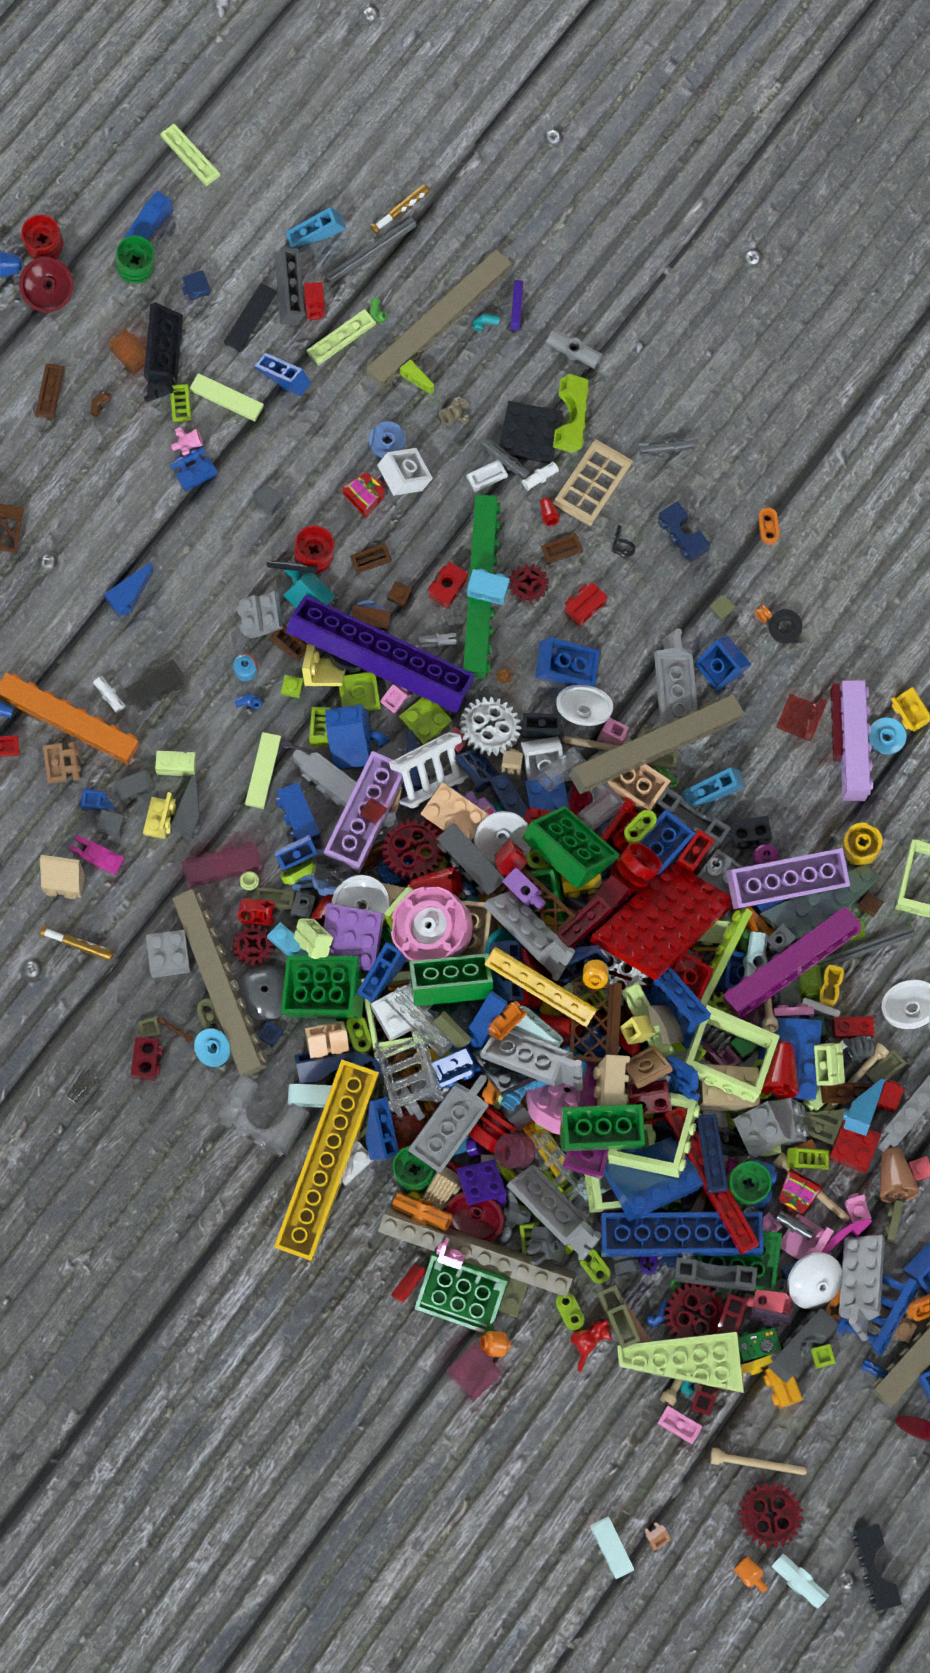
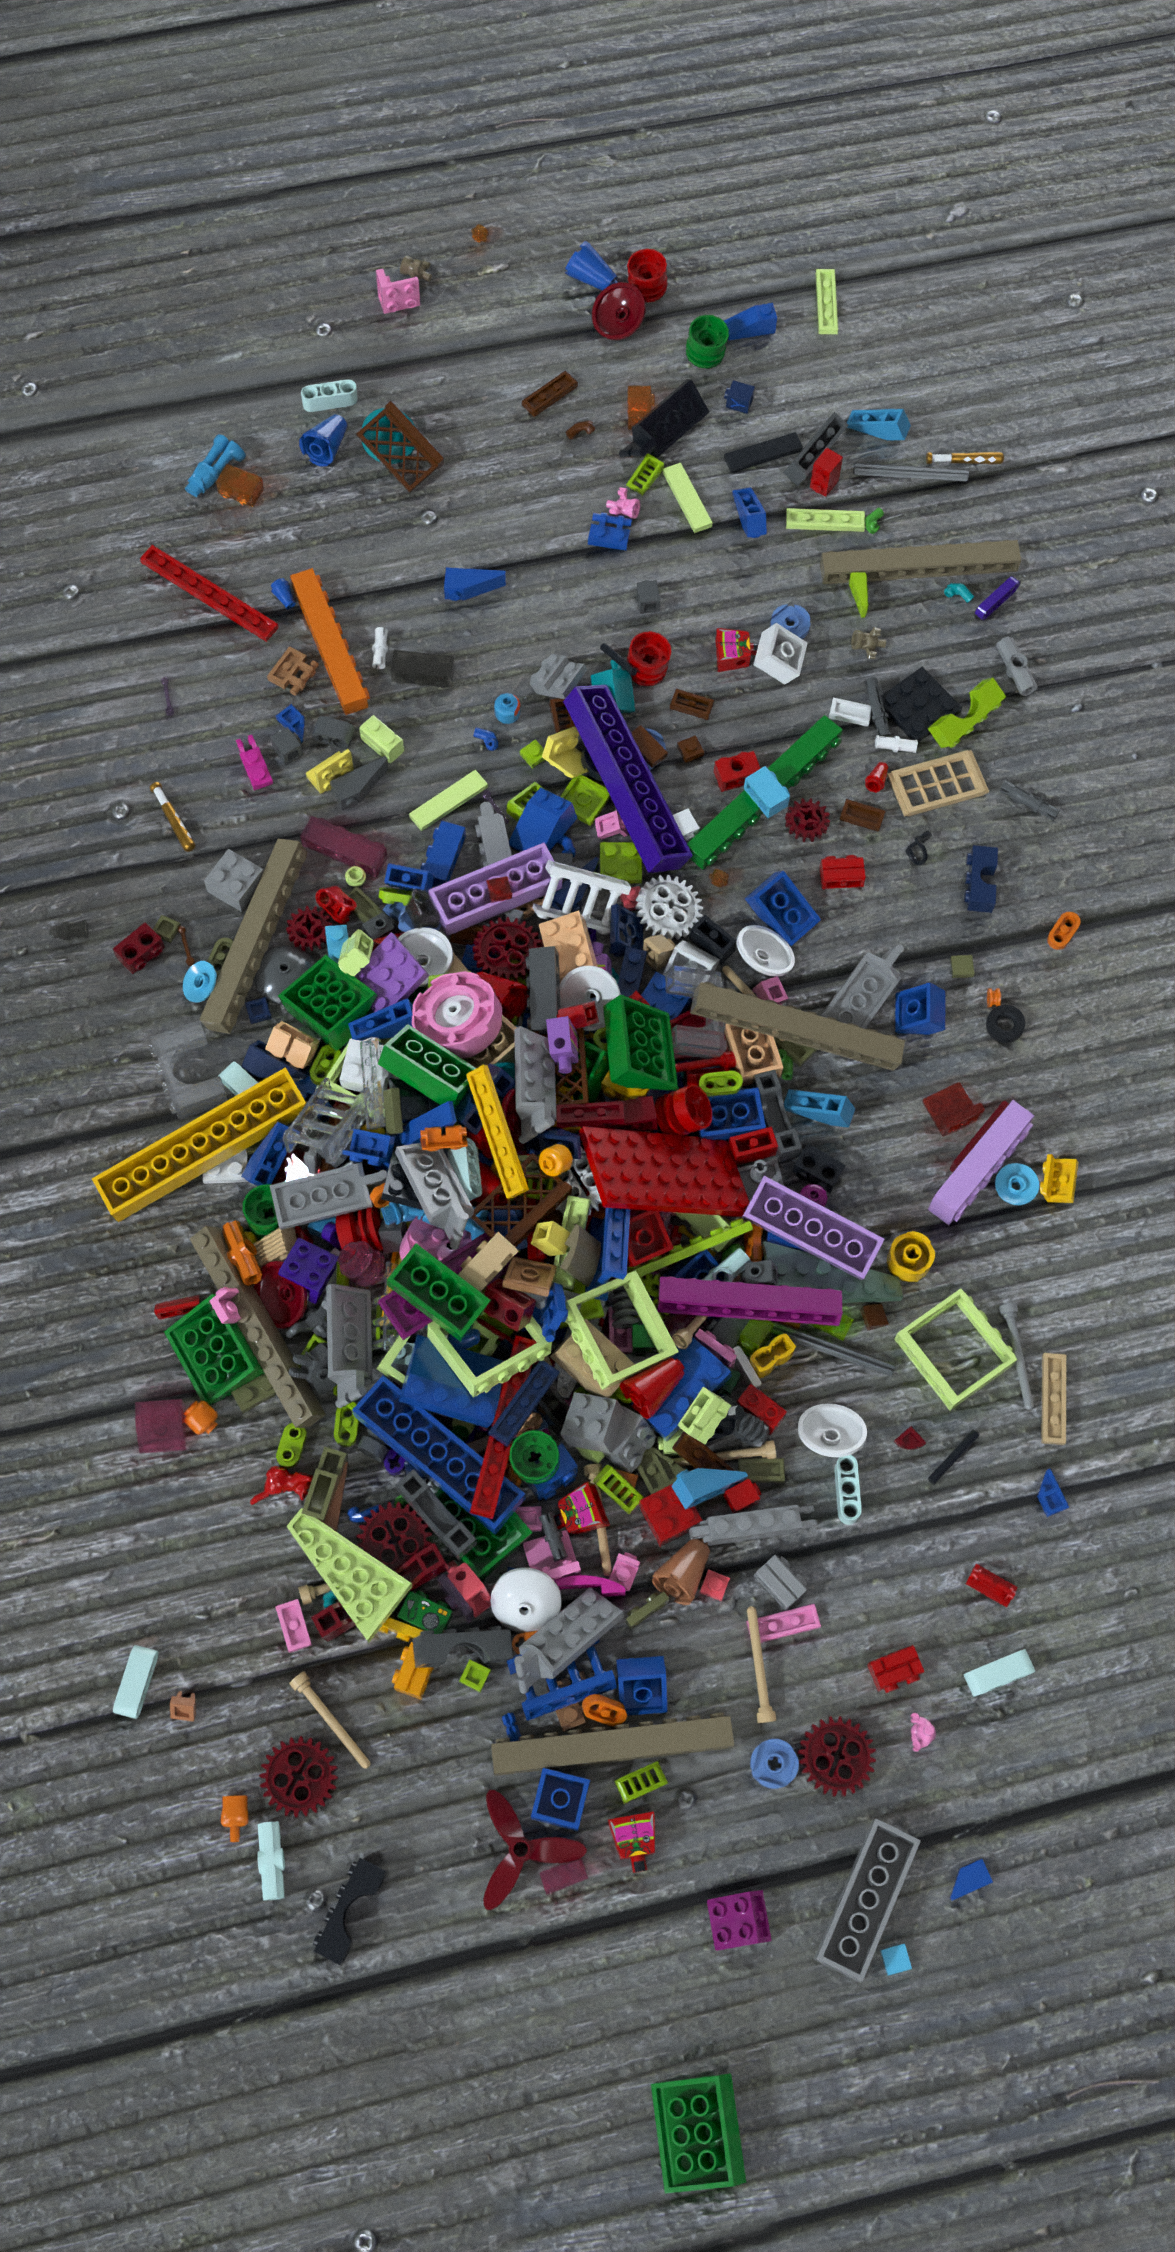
camera: 40 degrees right, 5 degrees down
tan slope [40,855,85,899] -> none
light grey axle [418,633,456,648] -> none
none -> white brick [673,809,700,843]

